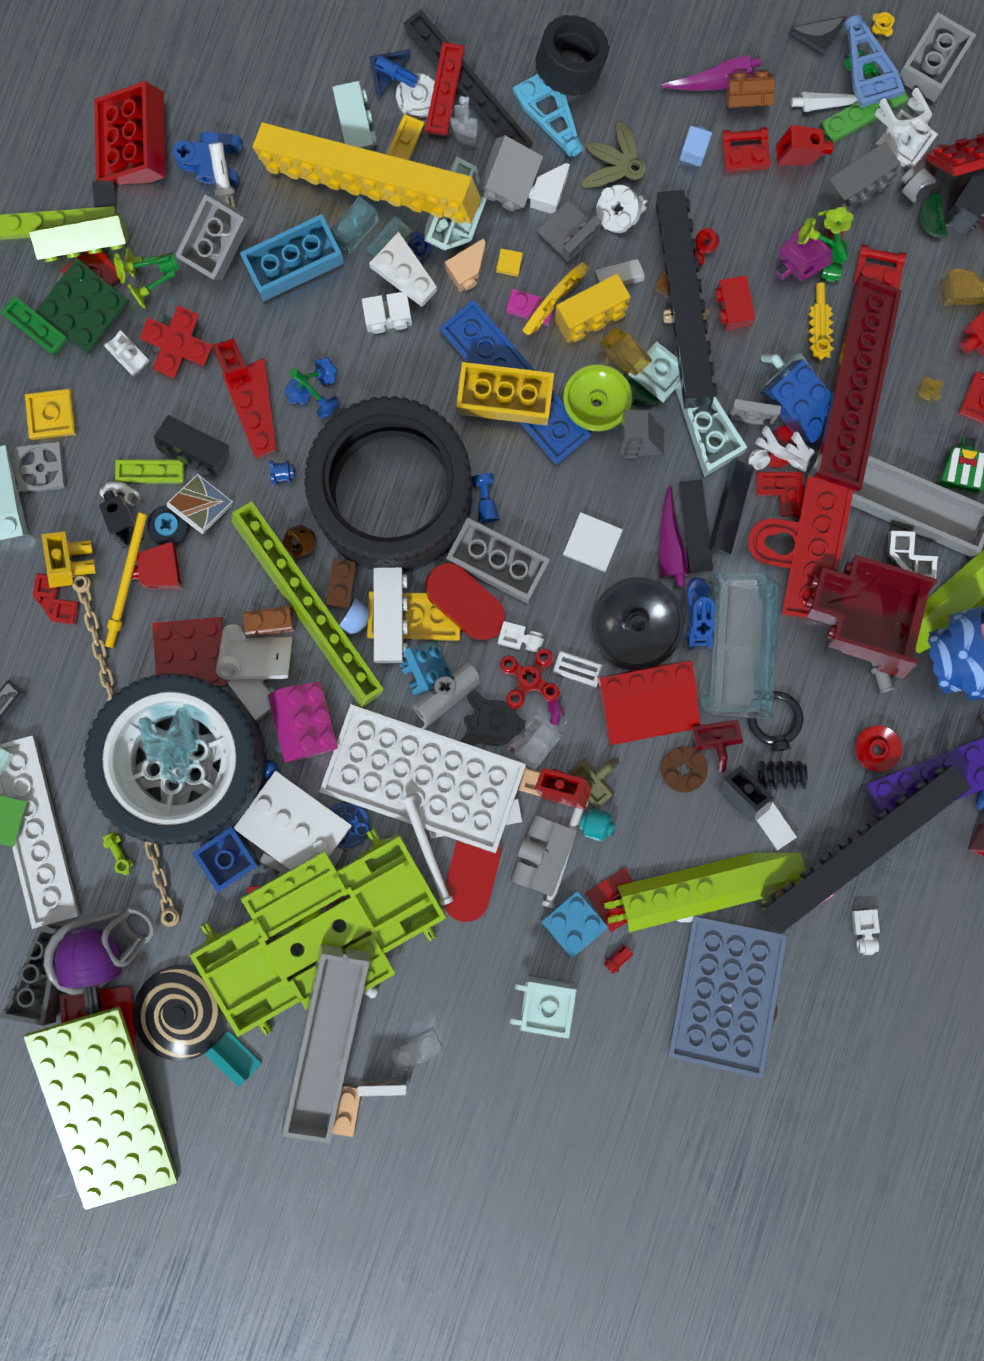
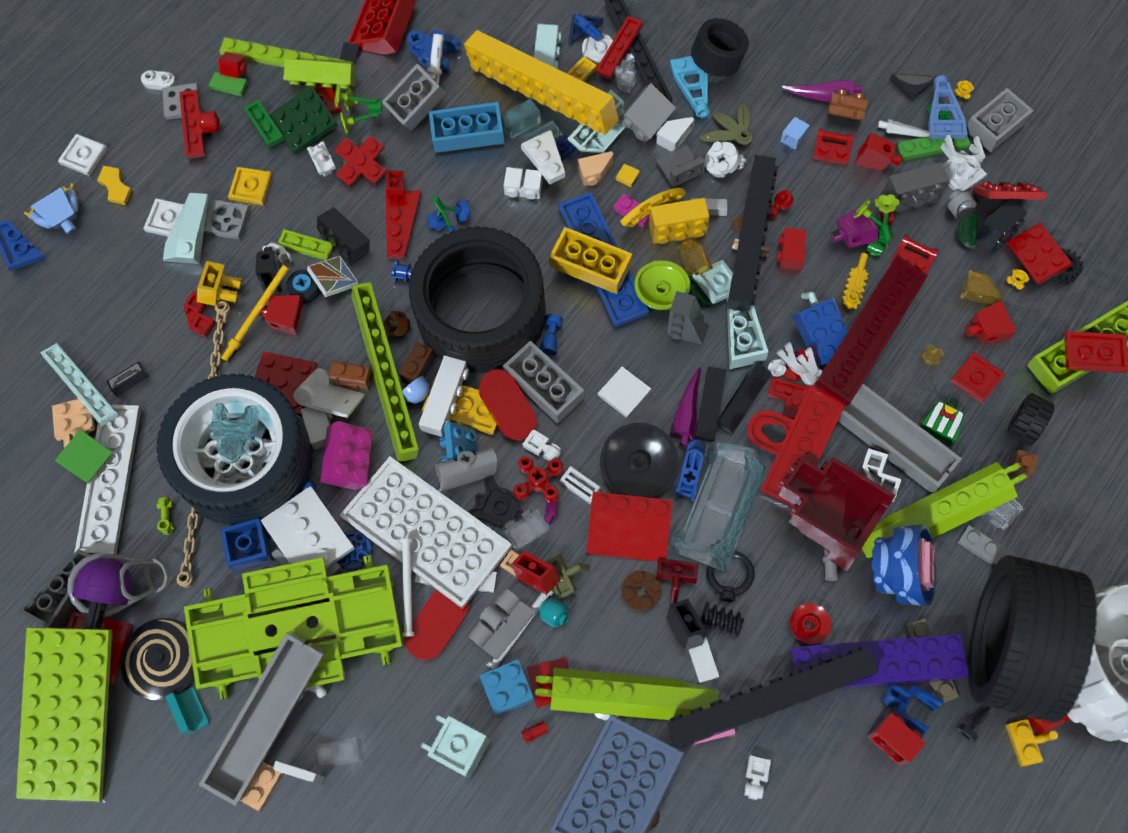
camera: 20 degrees right, 15 degrees down
light grey tile [727,399,781,426] -> none

